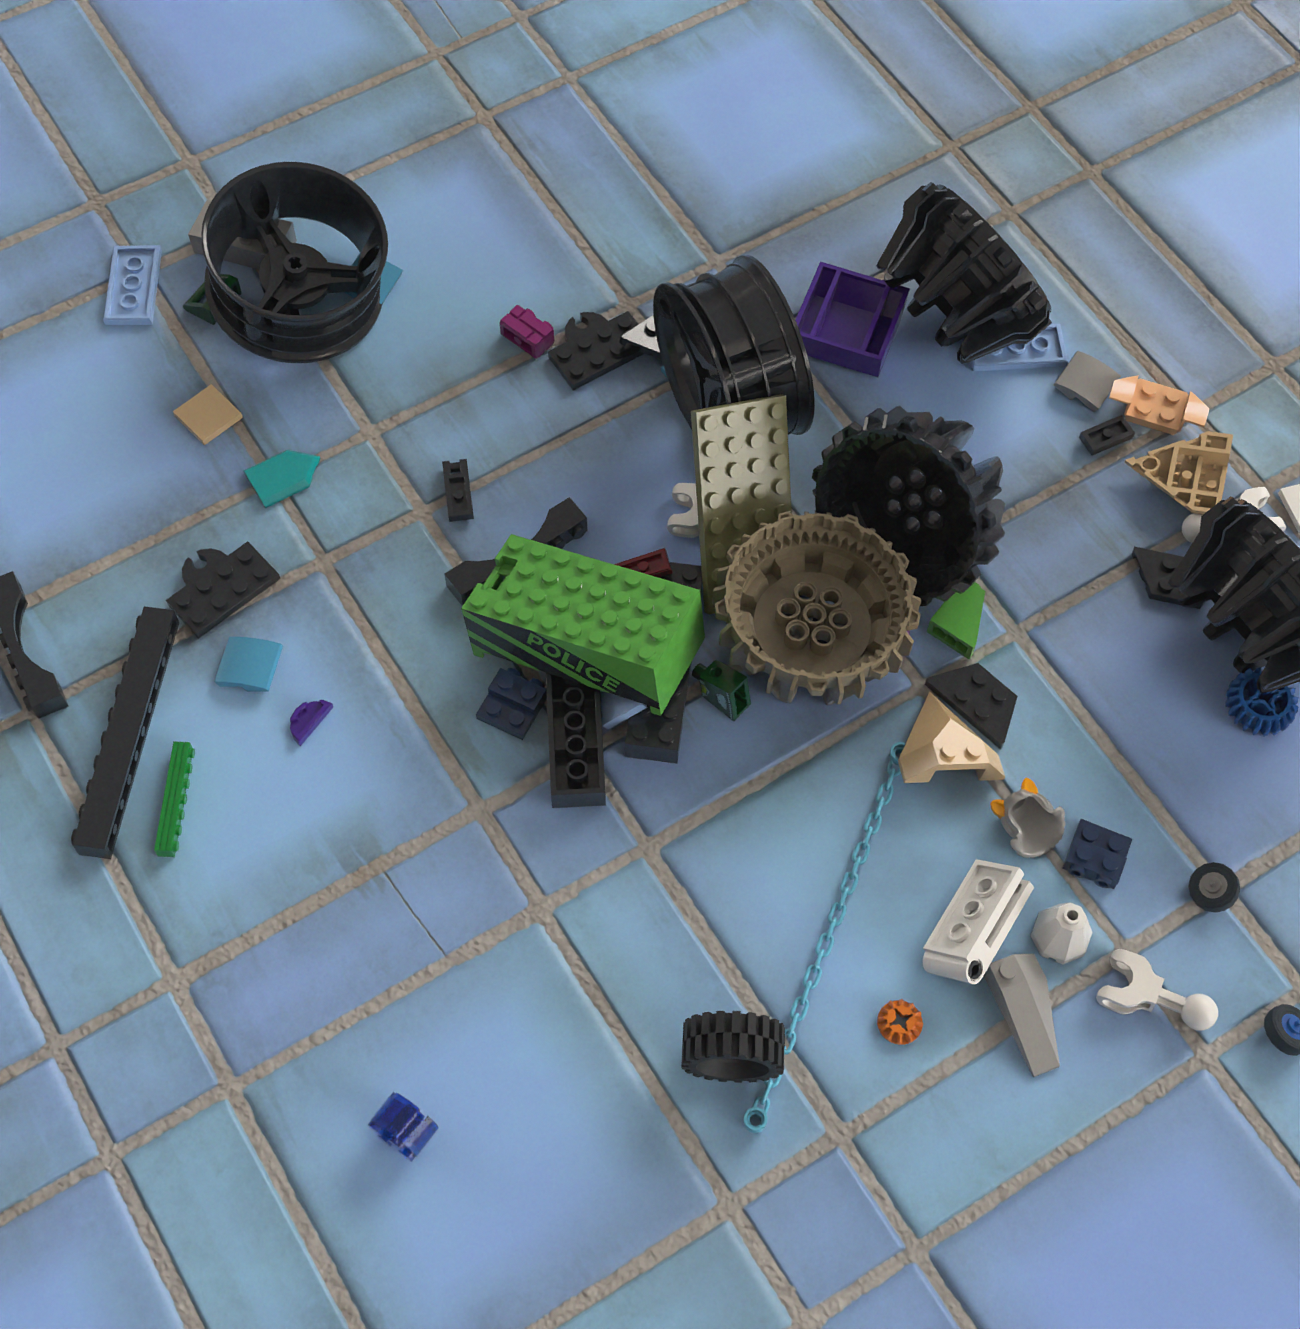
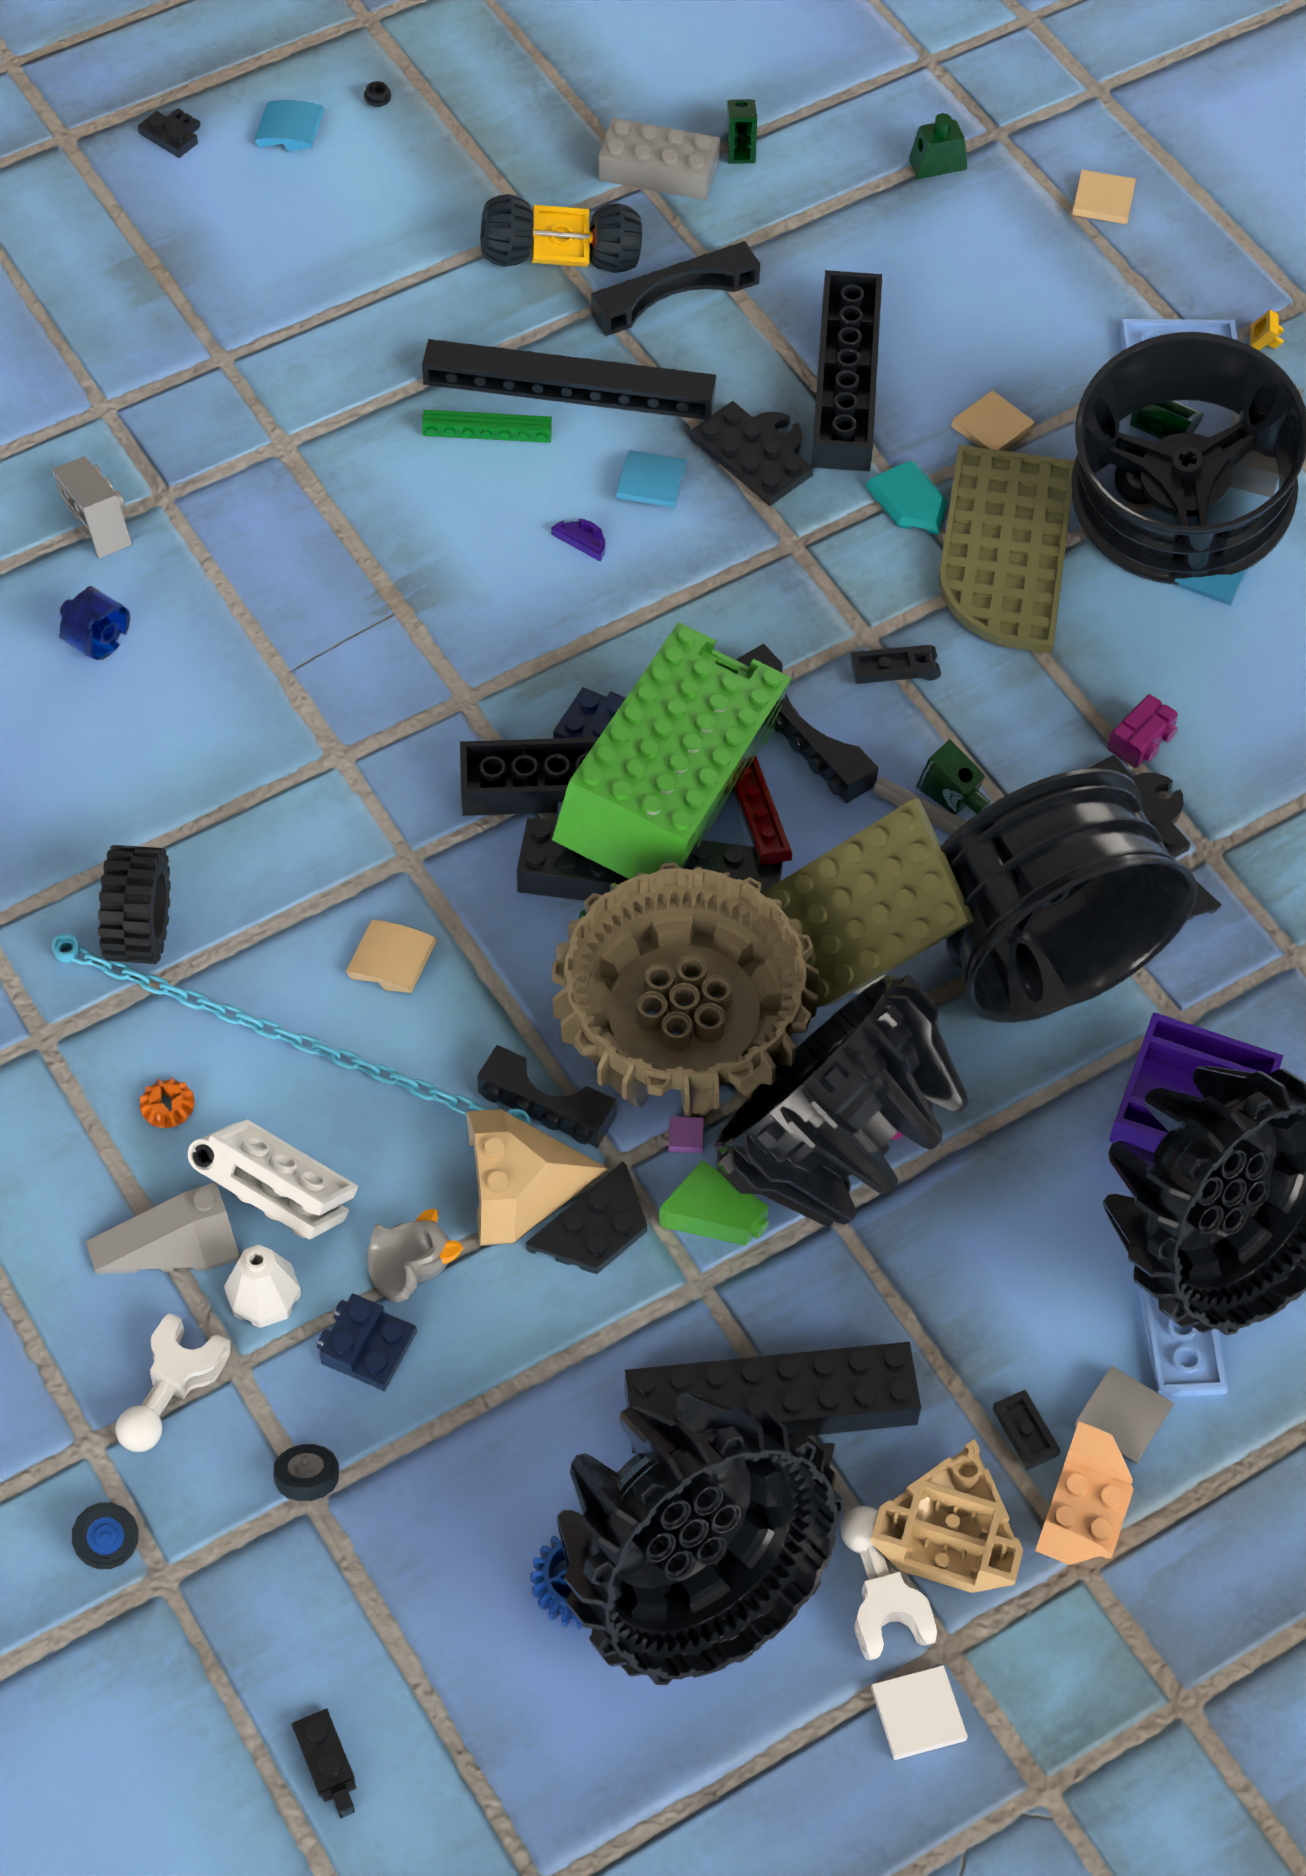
camera: 90 degrees right, 5 degrees down
none -> light grey wedge [52,456,132,558]
none -> tan slope [346,919,437,993]
none -> black arch [477,1045,617,1148]
none -> black brick [624,1342,921,1454]
none -> black brick [811,270,882,472]
none -> light grey axle [873,777,967,834]
none -> dark green torso [916,739,991,815]
none -> olive plate [939,445,1075,653]
none -> yellow tile [1250,309,1284,351]

